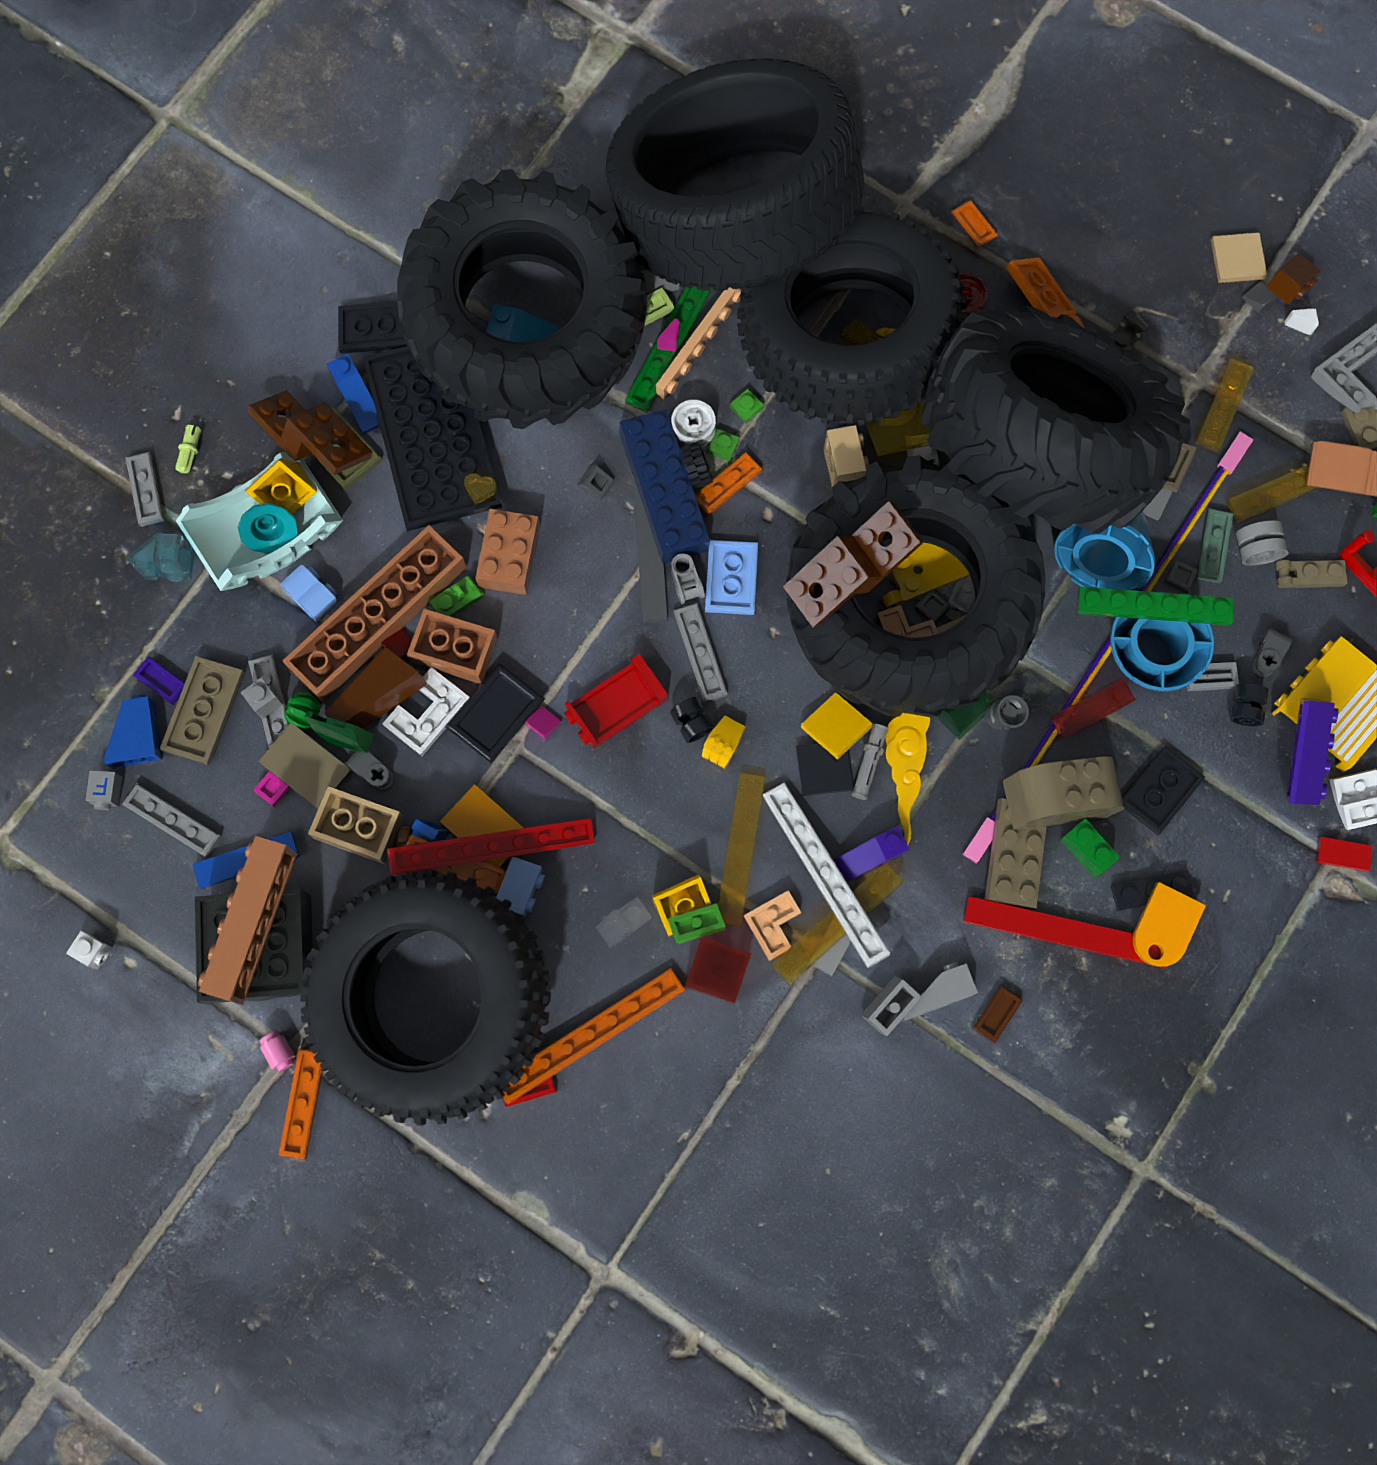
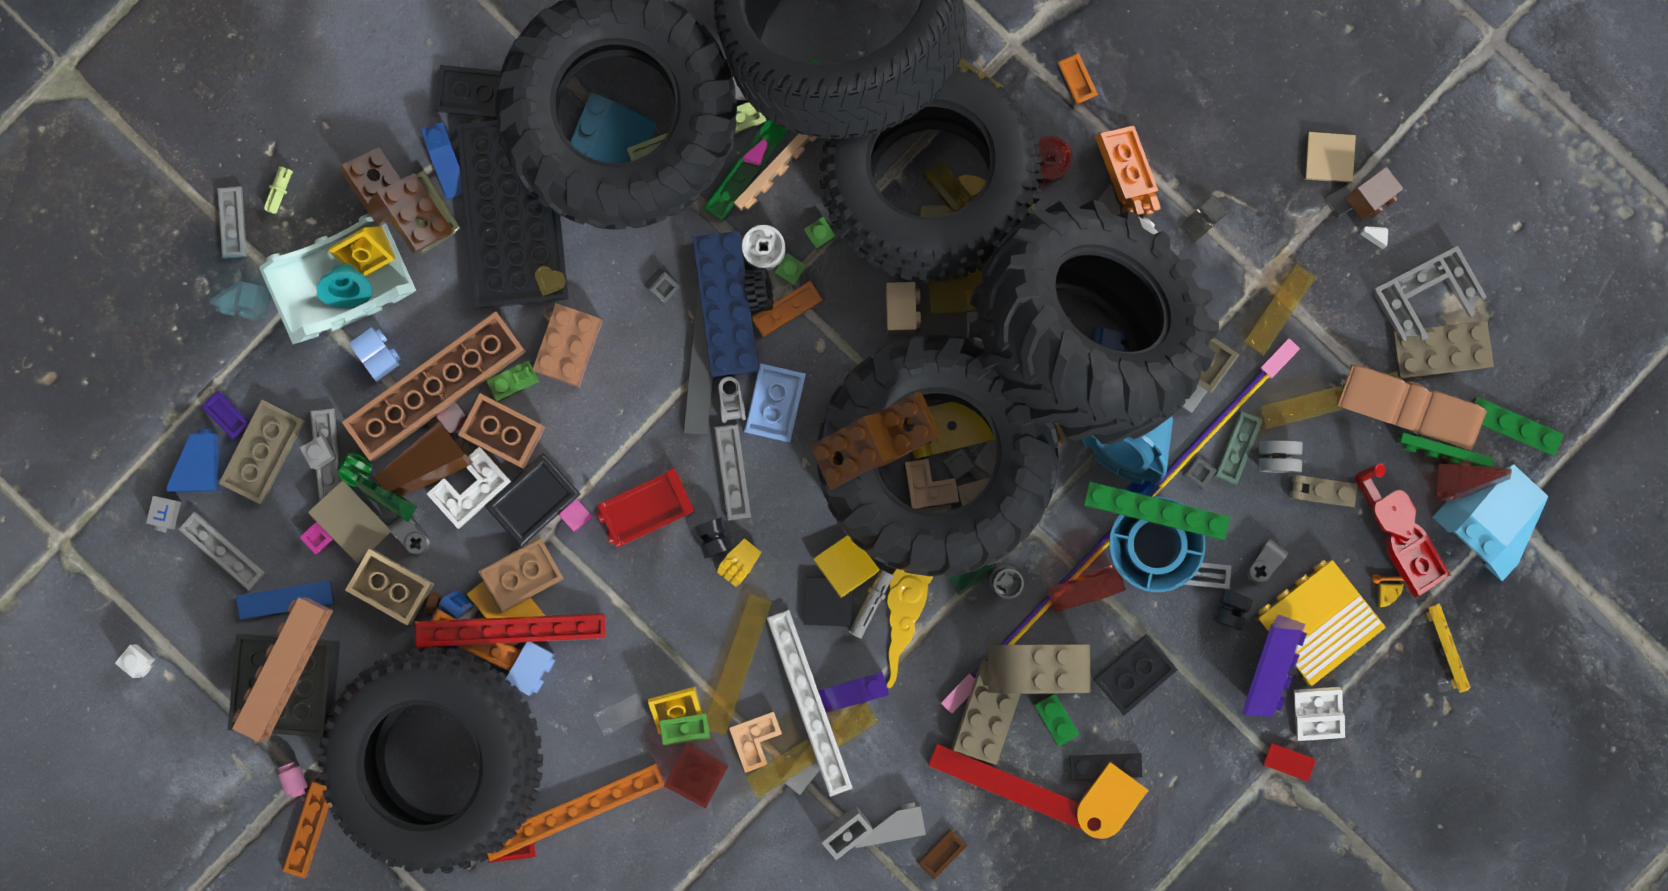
camera: 10 degrees right, 10 degrees up
none -> medium nougat tile [478,538,564,613]

